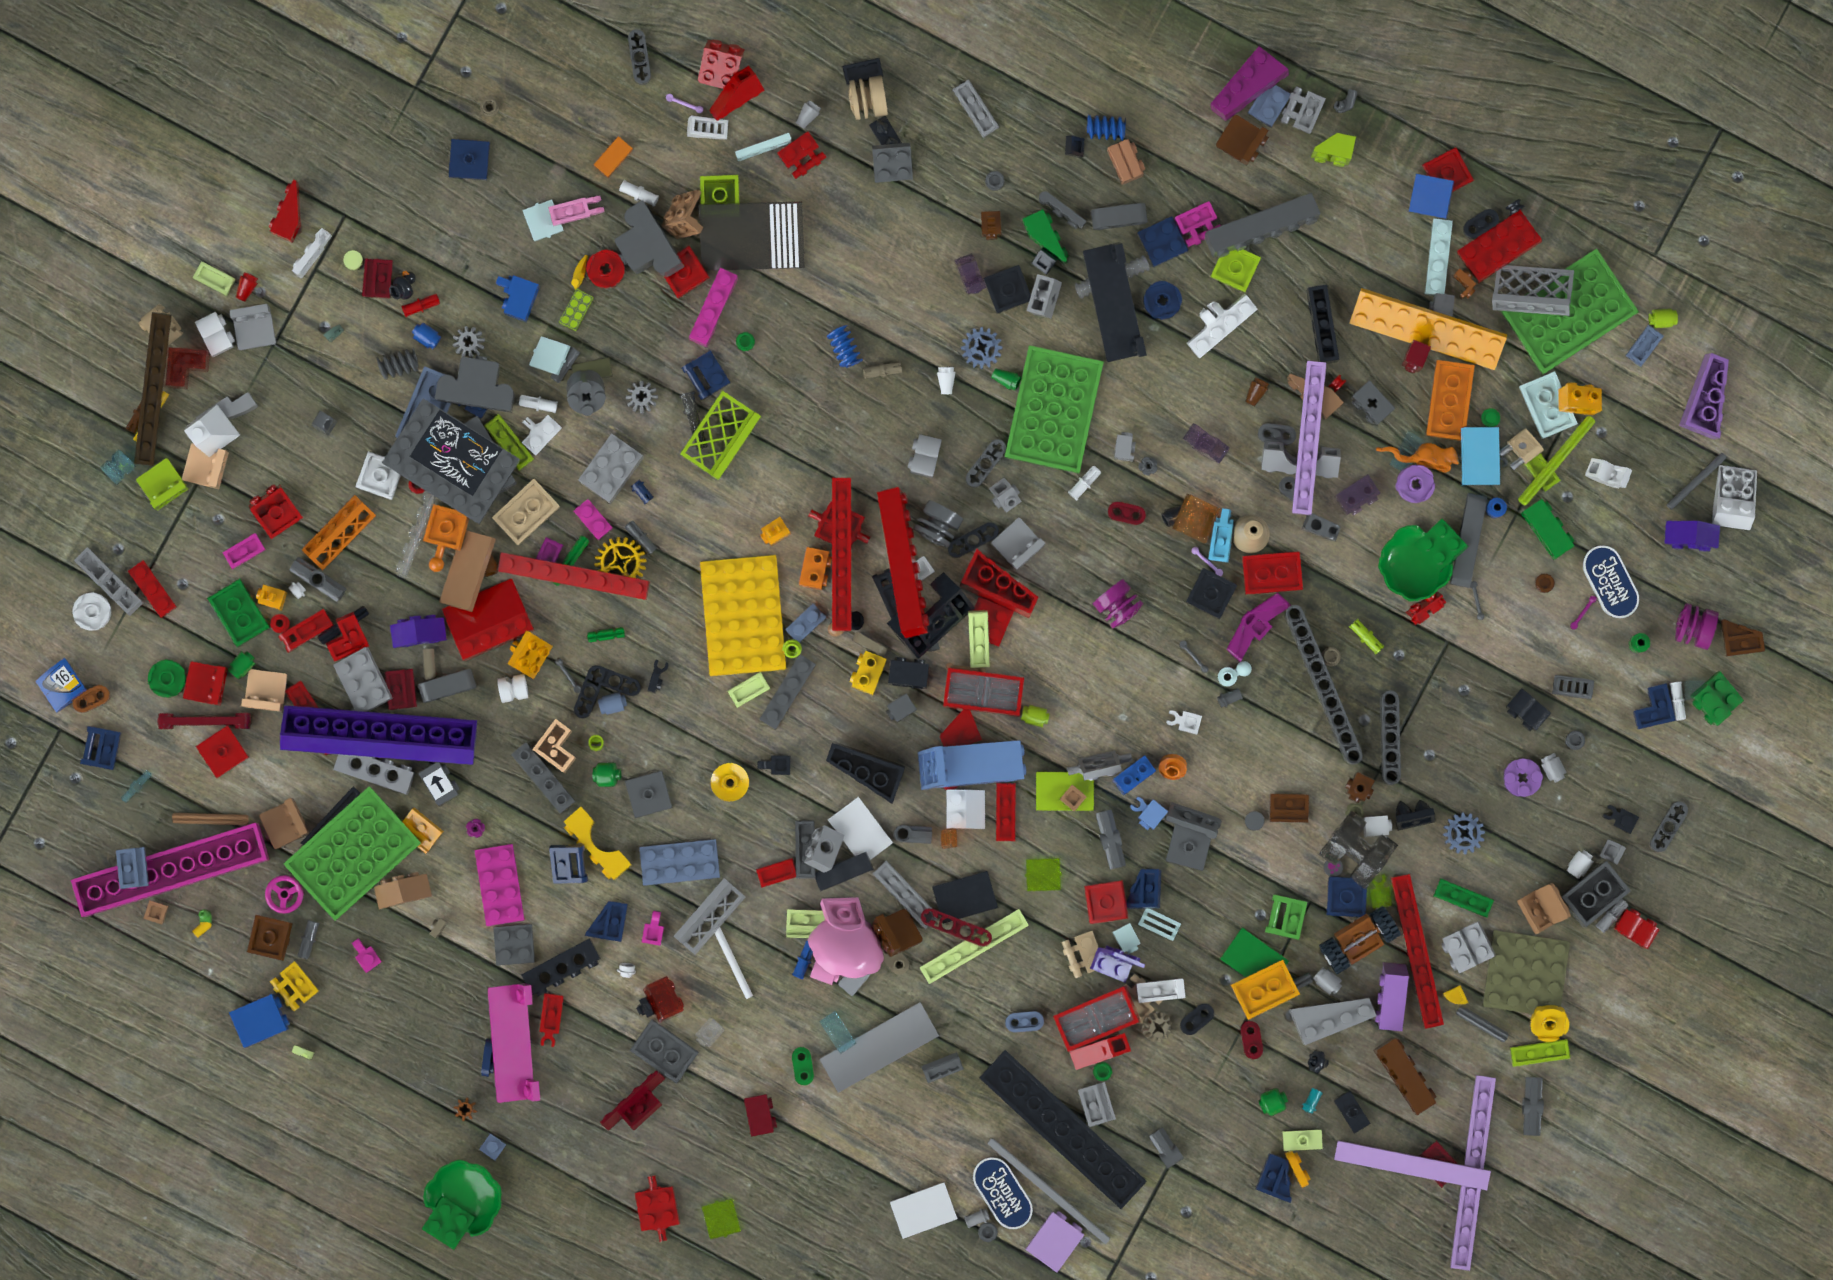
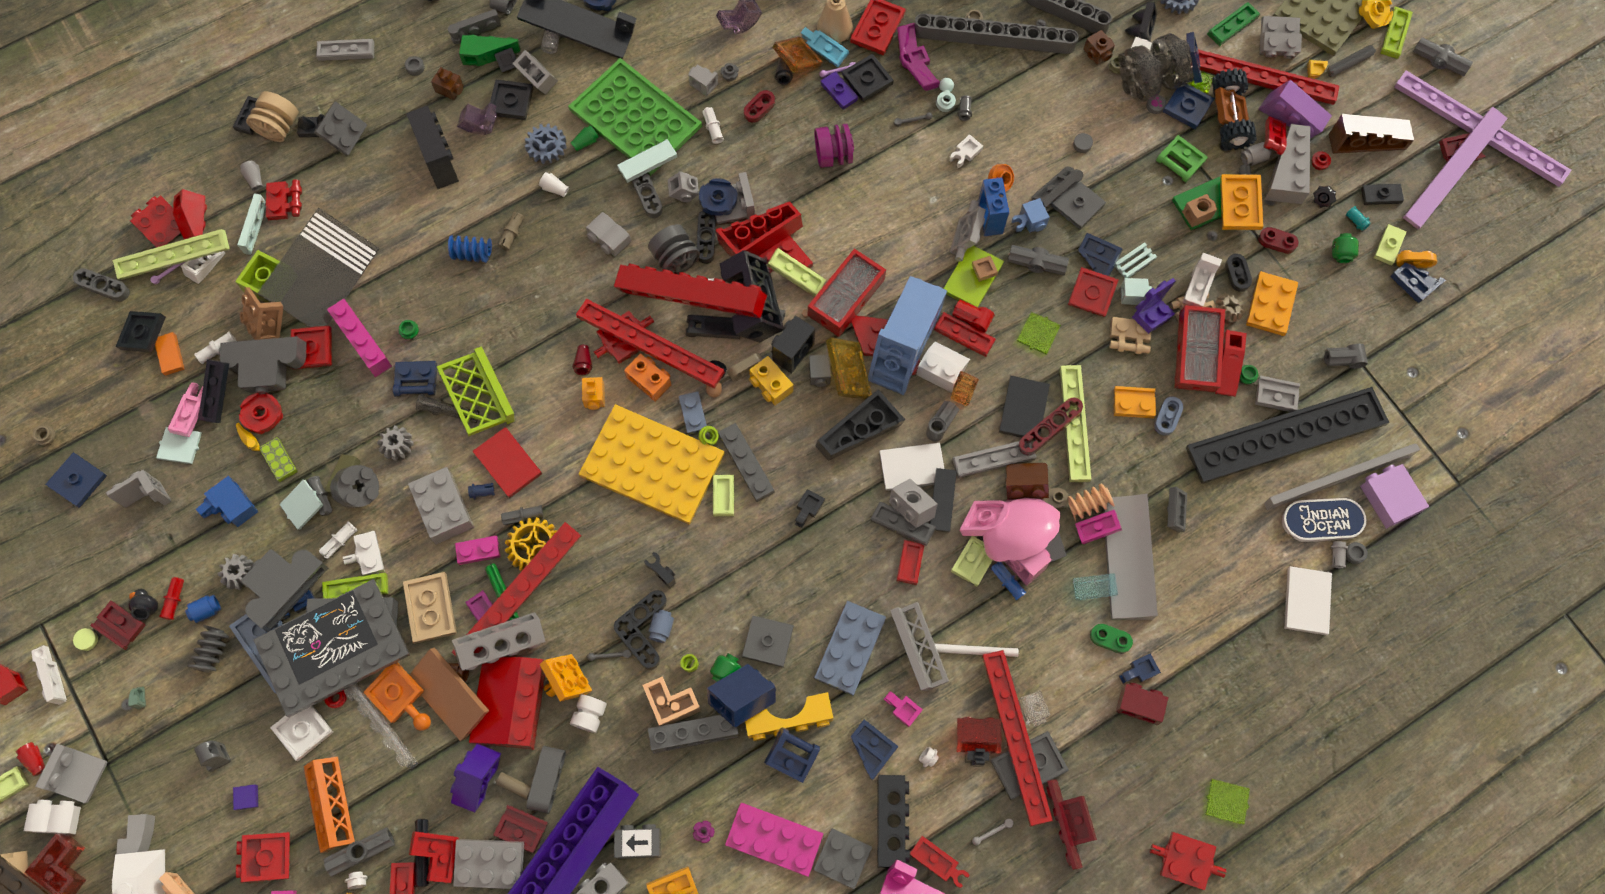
camera: 60 degrees left, 15 degrees down
green axle [587,627,625,643] -> none
yellow dish [711,763,749,802] -> none
lime brick [1021,705,1050,728] -> none
reddish brown plate [1270,794,1309,823] -> none
none -> light grey bracket [106,470,172,508]
none -> yellowish green plate [113,229,230,280]
none -> black plate [115,311,166,353]
none -> black plate [198,360,229,423]
none -> dark purple tile [233,784,259,811]
none -> black wedge [406,105,459,189]
none -> light grey brick [452,612,546,670]
none -> red tile [473,427,542,498]
none -> dark red cone [572,344,593,375]
none -> light aqua tile [617,139,677,183]
none -> dark blue plate [699,178,738,216]
none -> dark blue brick [707,664,776,727]
none -> dark purple plate [821,71,858,110]
none -> clear yellow plate [826,338,872,400]
none -> red piece [952,299,995,333]
none -> light grey hinge [972,819,1013,846]
none -> red plate [982,650,1053,827]
none -> light nougat piece [1068,483,1115,521]
none -> dark pink plate [1075,510,1122,544]
none -> light orange plate [1114,386,1156,419]
none -> dark blue plate [1119,653,1161,684]
none -> medium nougat brick [1182,194,1217,227]
none -> dark blue wing [1184,32,1202,84]
none -> light orange plate [1246,271,1298,336]
none -> red plate [1263,116,1287,155]
none -> red plate [1311,151,1331,170]

